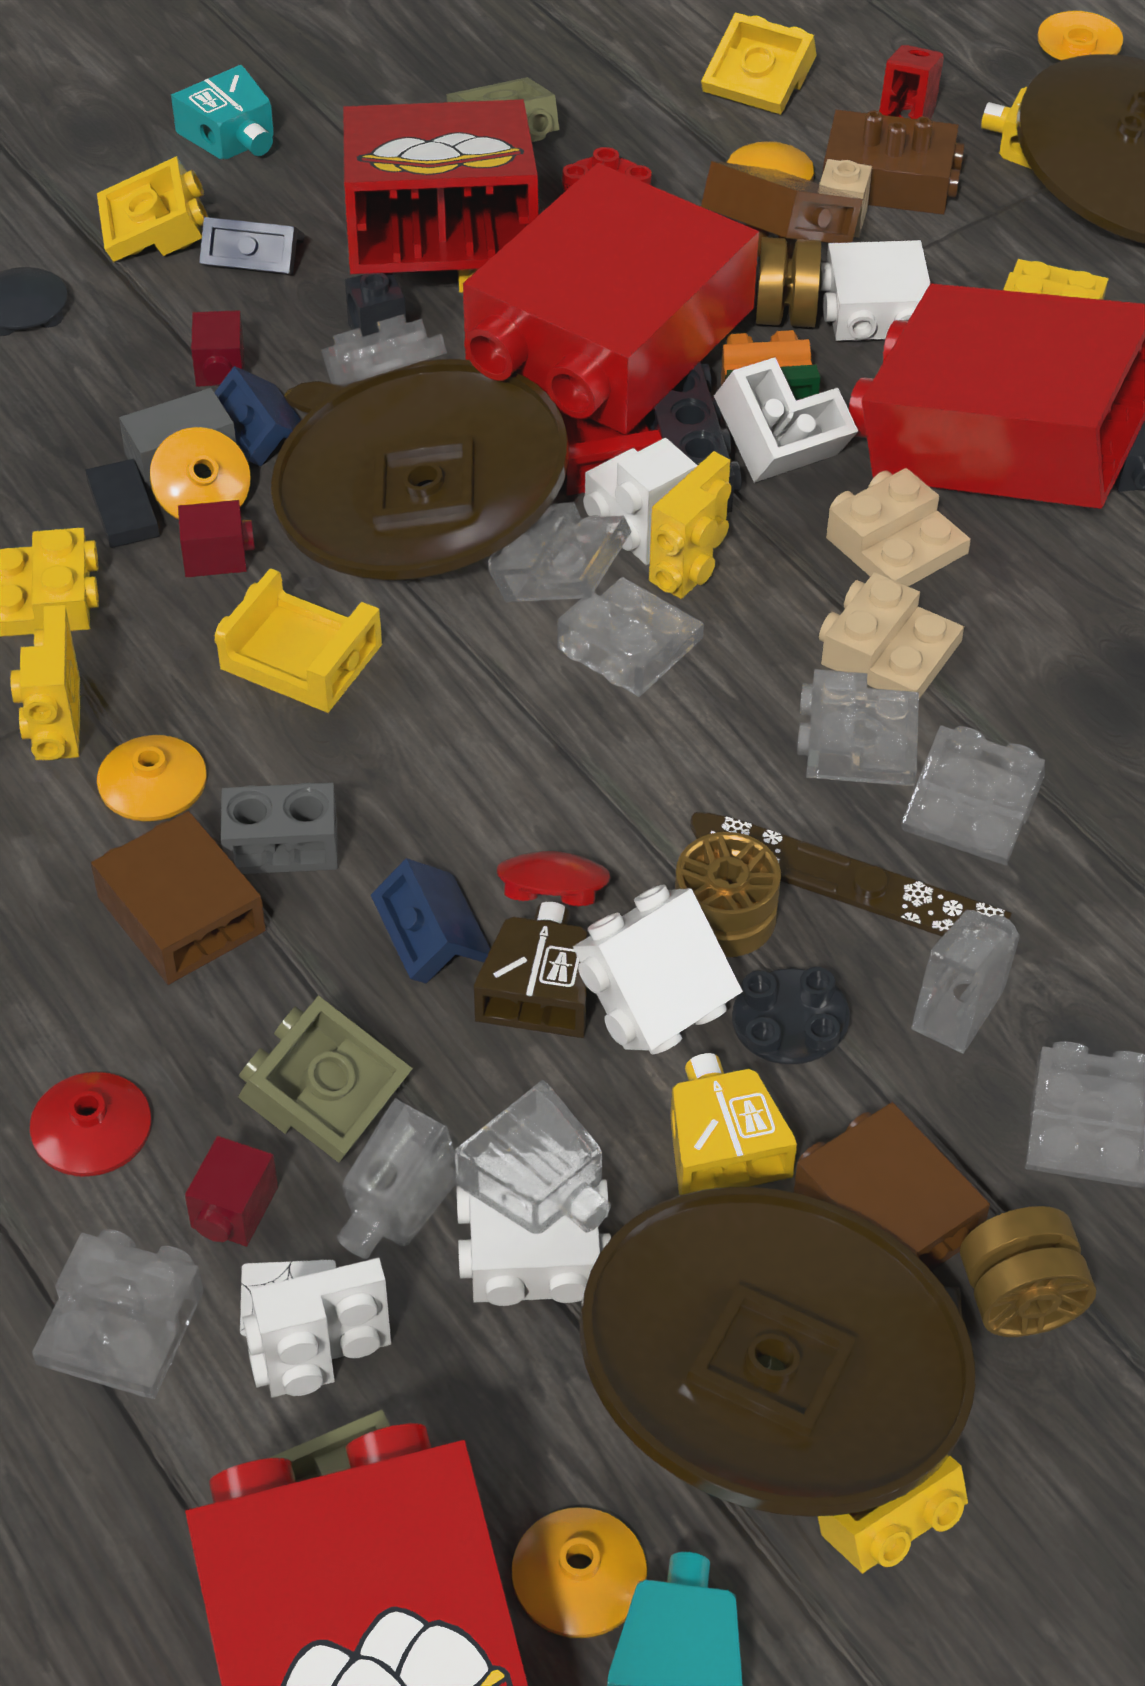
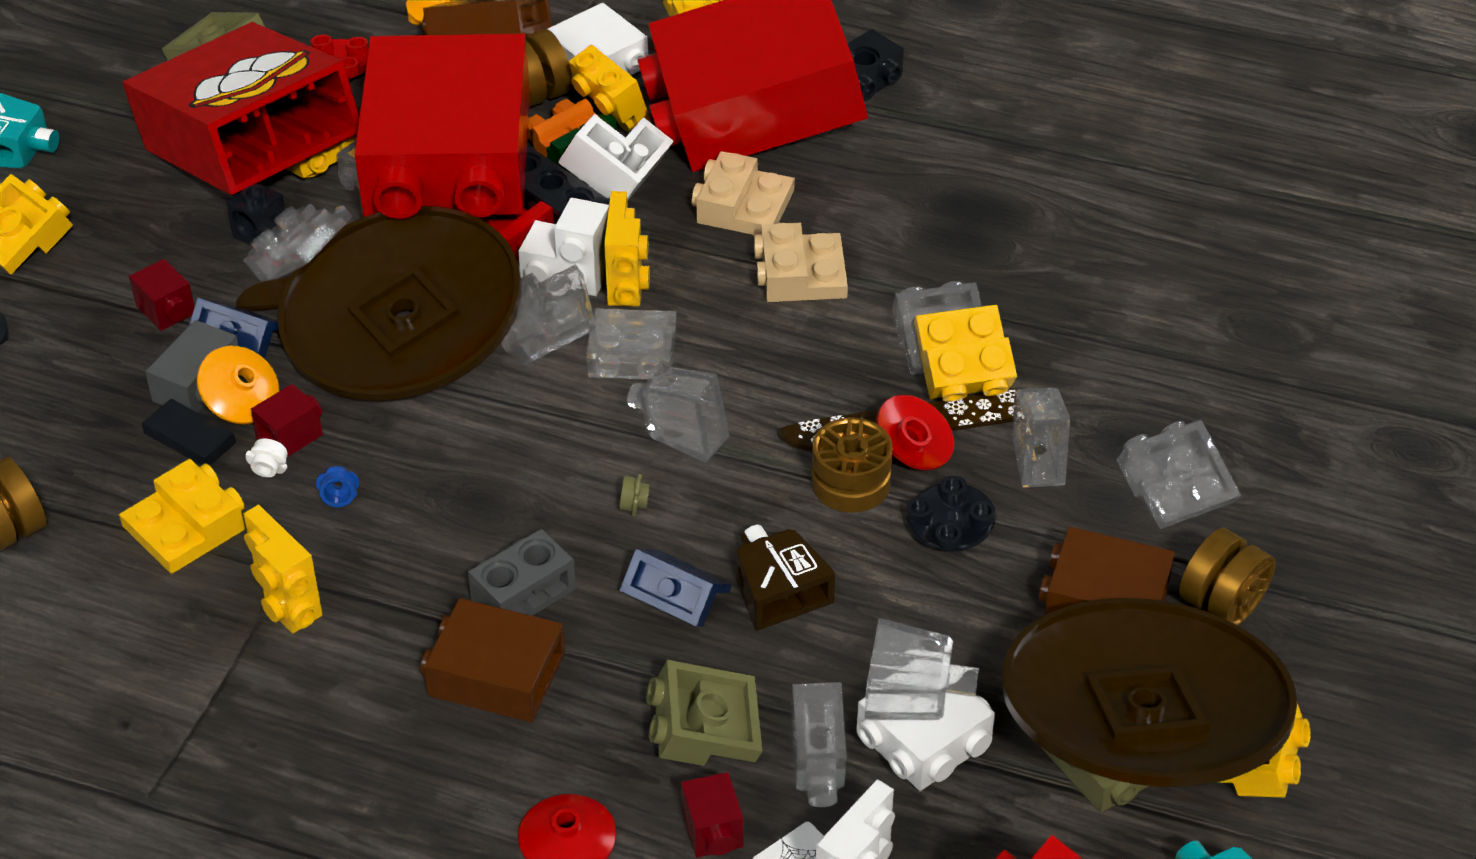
camera: 35 degrees left, 5 degrees down
light orange dish [97,735,207,821] -> none
panel [199,217,304,275] -> none
yellow panel [215,568,382,713] -> none
red dish [497,851,610,906] -> none
white brick [573,885,743,1054] -> none
yellow torso [670,1053,797,1195] -> none
clear plate [797,669,919,786] -> none
none -> white plate [246,438,288,478]
none -> blue plate [316,466,360,507]
none -> yellow plate [568,44,652,132]
none -> olive plate [619,473,650,516]
none -> clear torso [627,366,729,462]
none -> red dish [876,395,954,470]
none -> yellow plate [914,305,1017,402]

